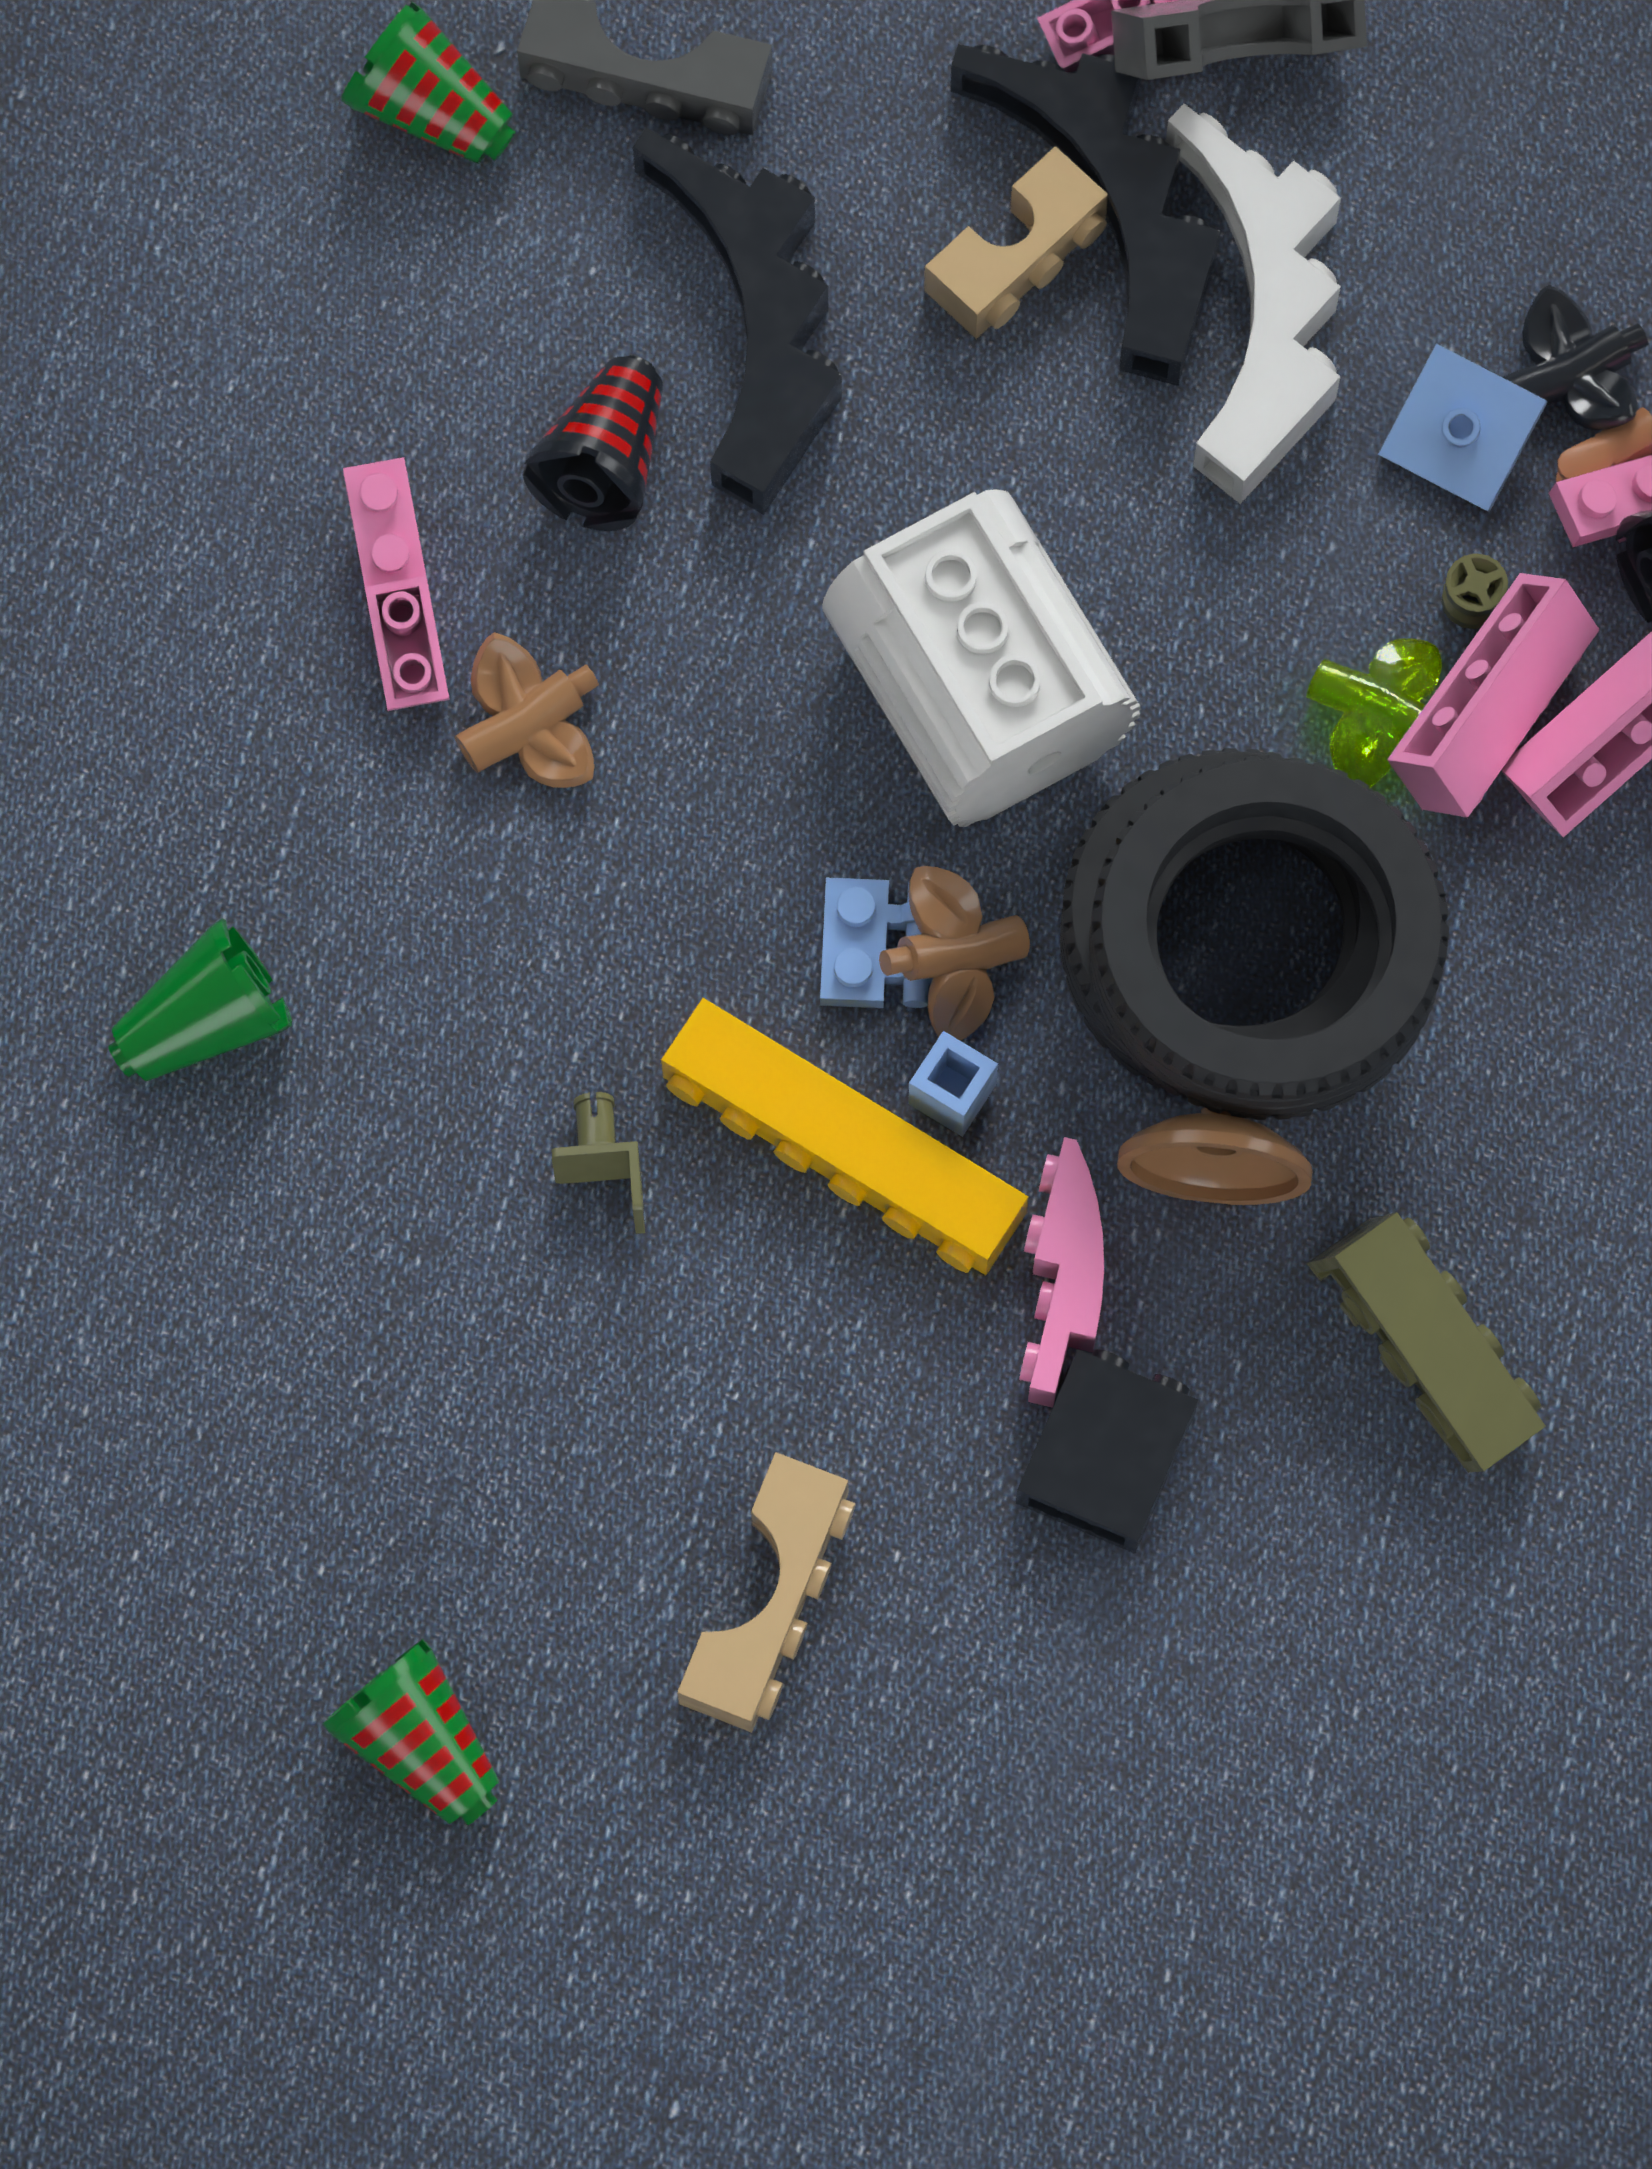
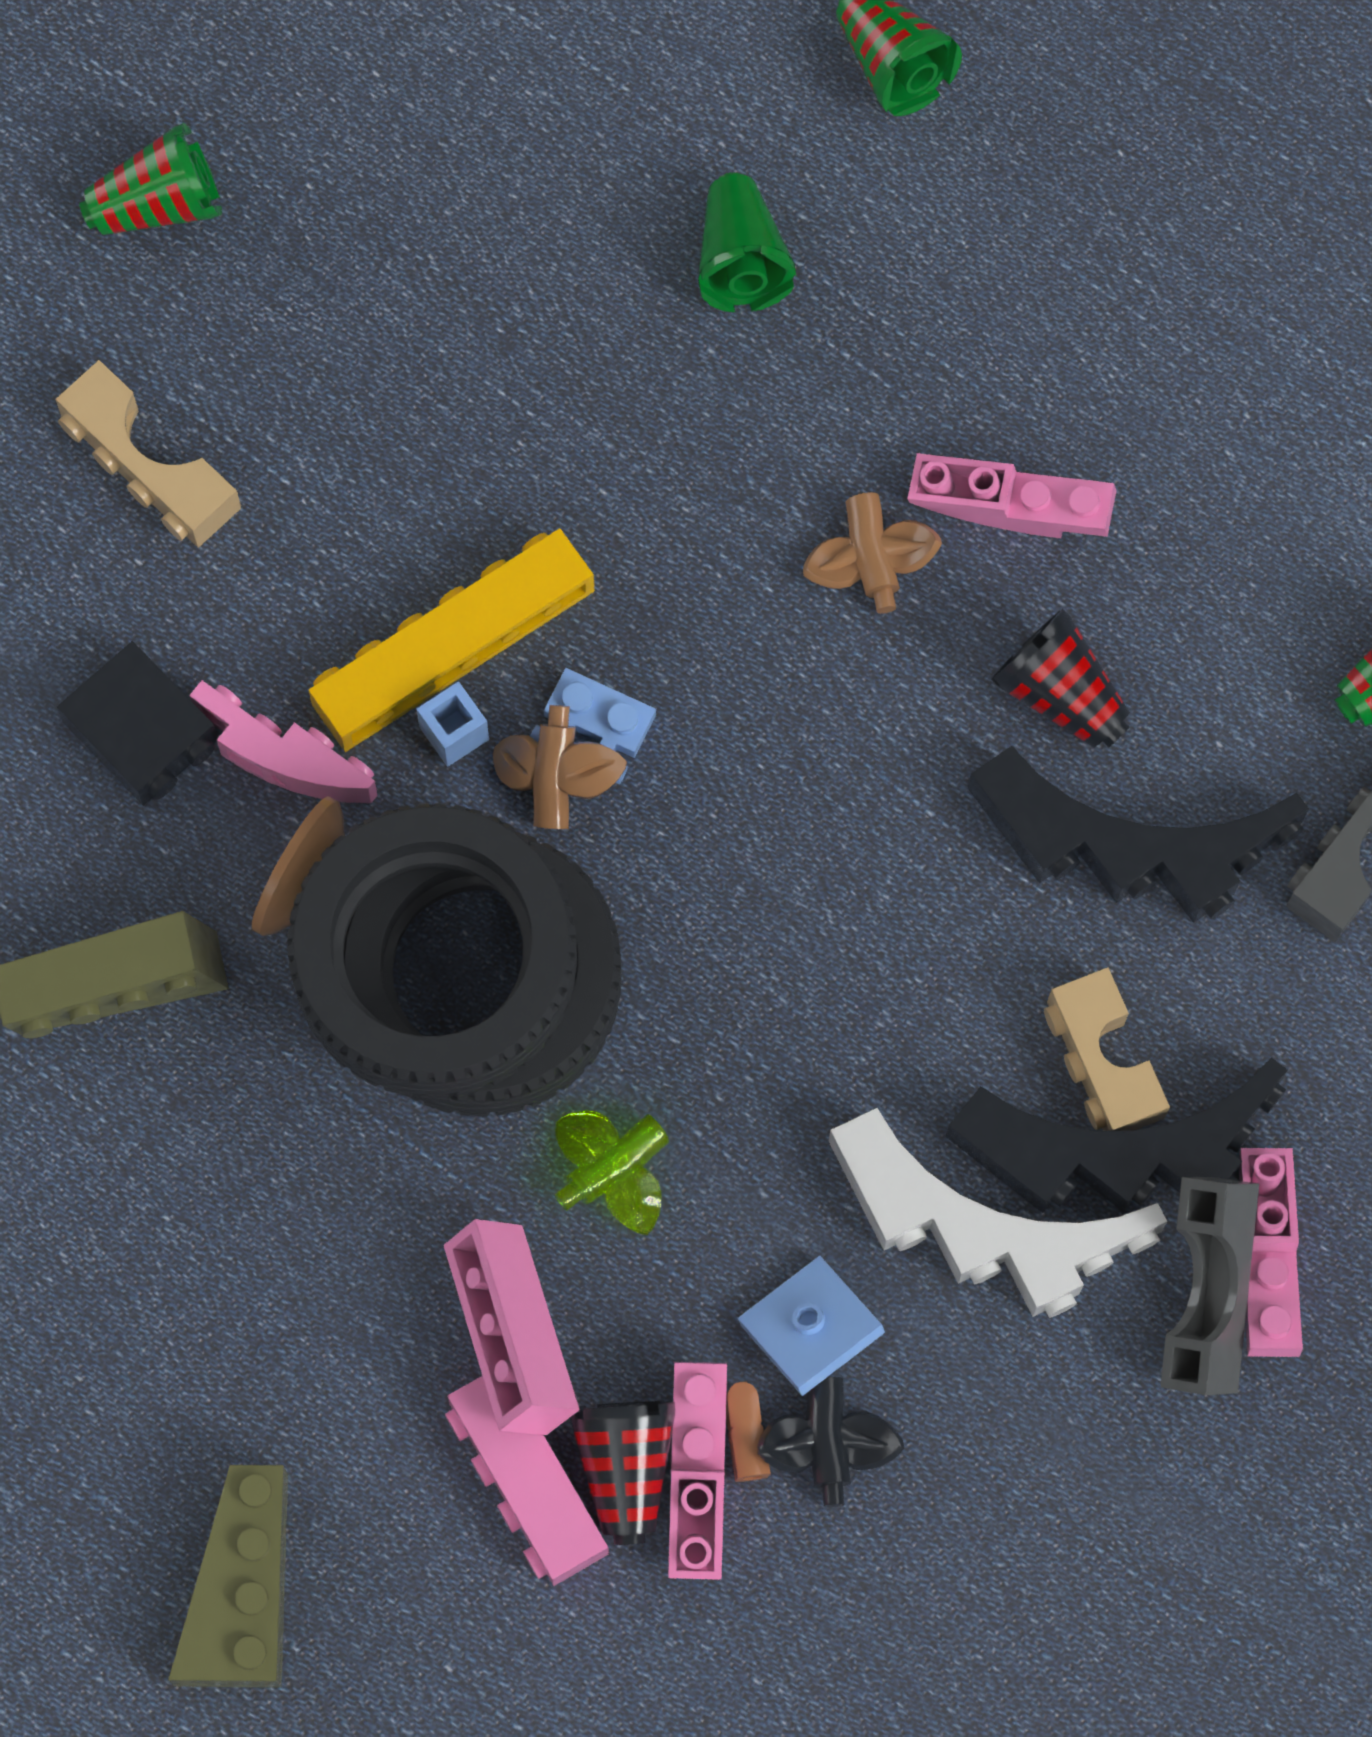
camera: 110 degrees right, 0 degrees up
olive bracket [551,1092,645,1234] -> none
white piece [822,489,1141,827] -> none
bright pink brick [1387,573,1599,817] -> none
olive wheel [1441,553,1508,629] -> none

